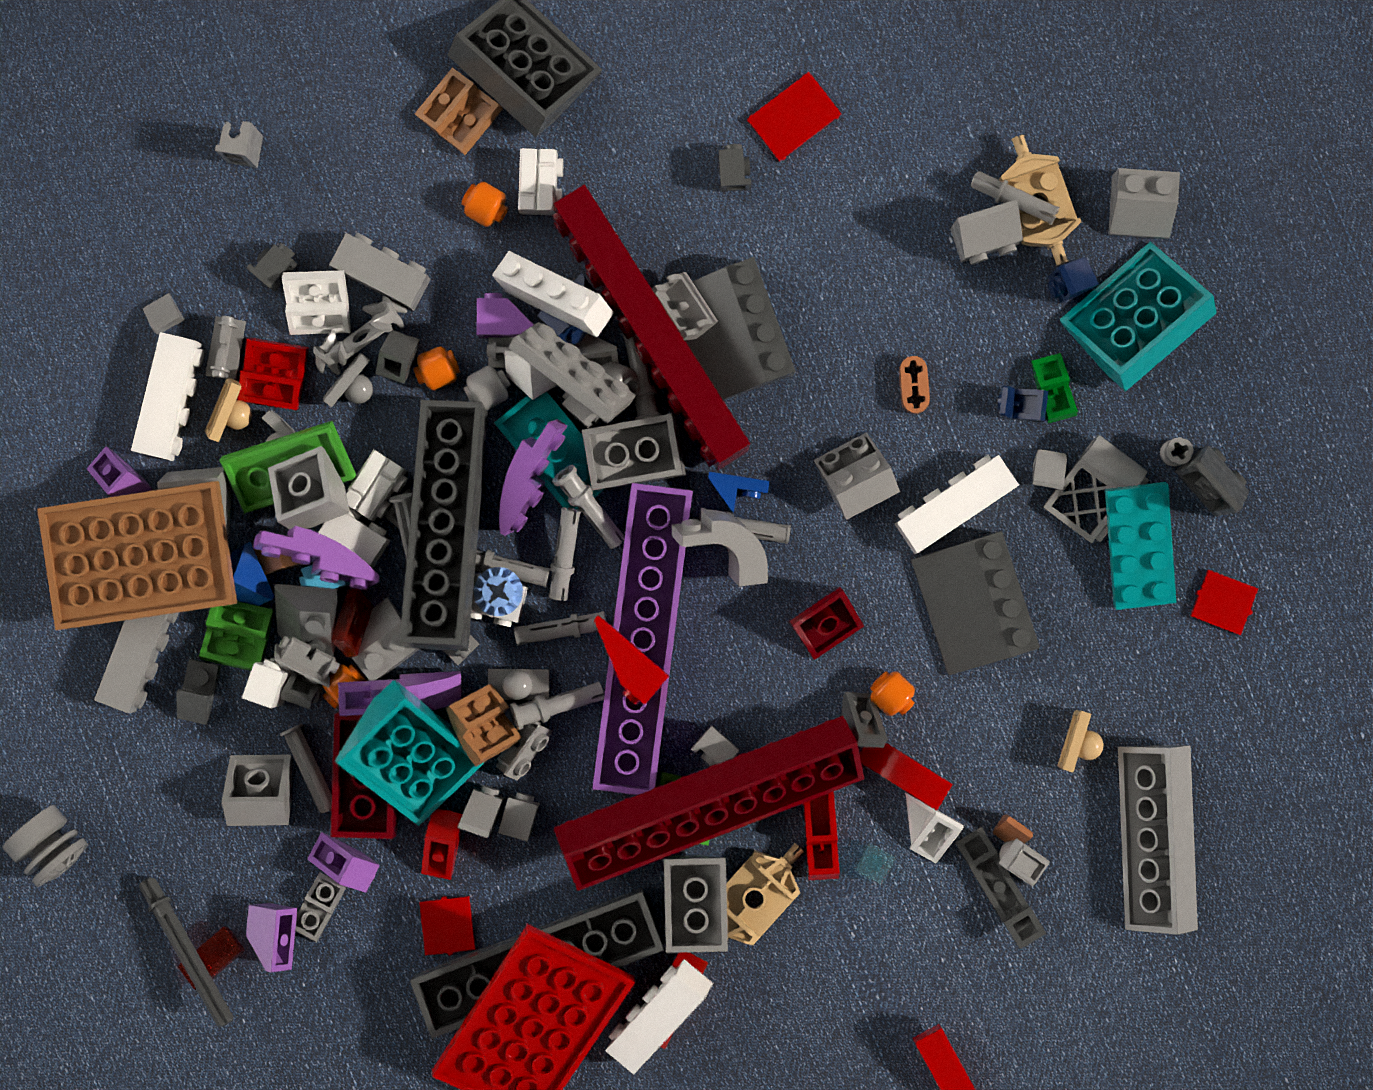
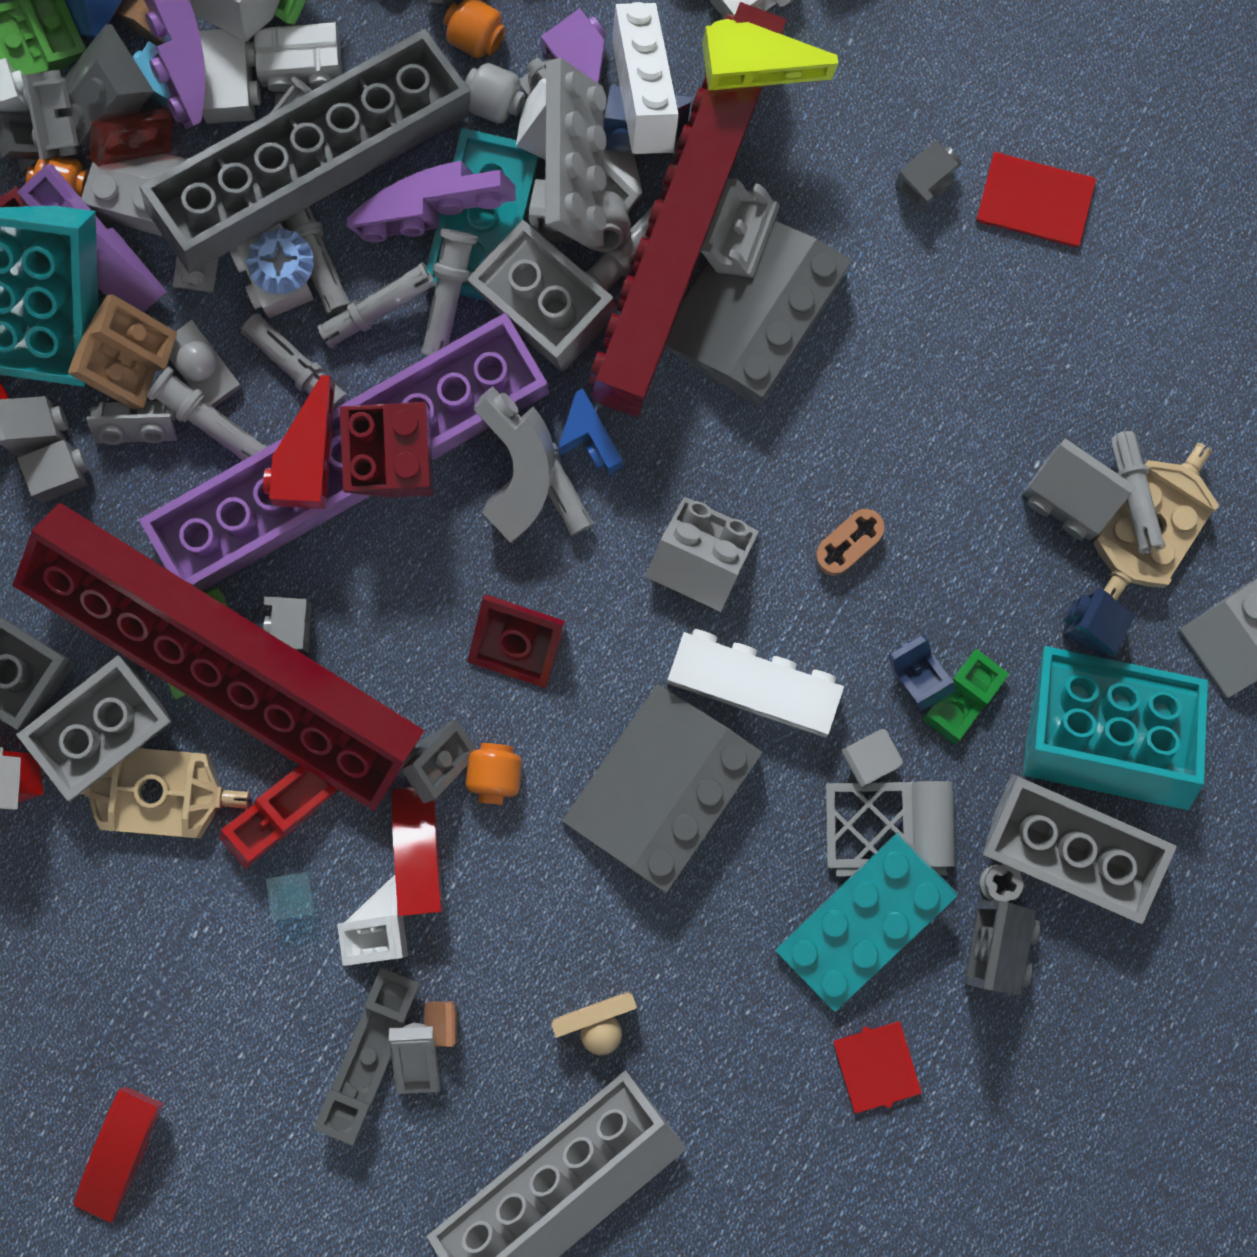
camera: 50 degrees right, 5 degrees down
none -> dark red slope [340,402,434,498]
none -> neon yellow slope [702,19,838,91]
none -> light grey slope [983,774,1177,925]

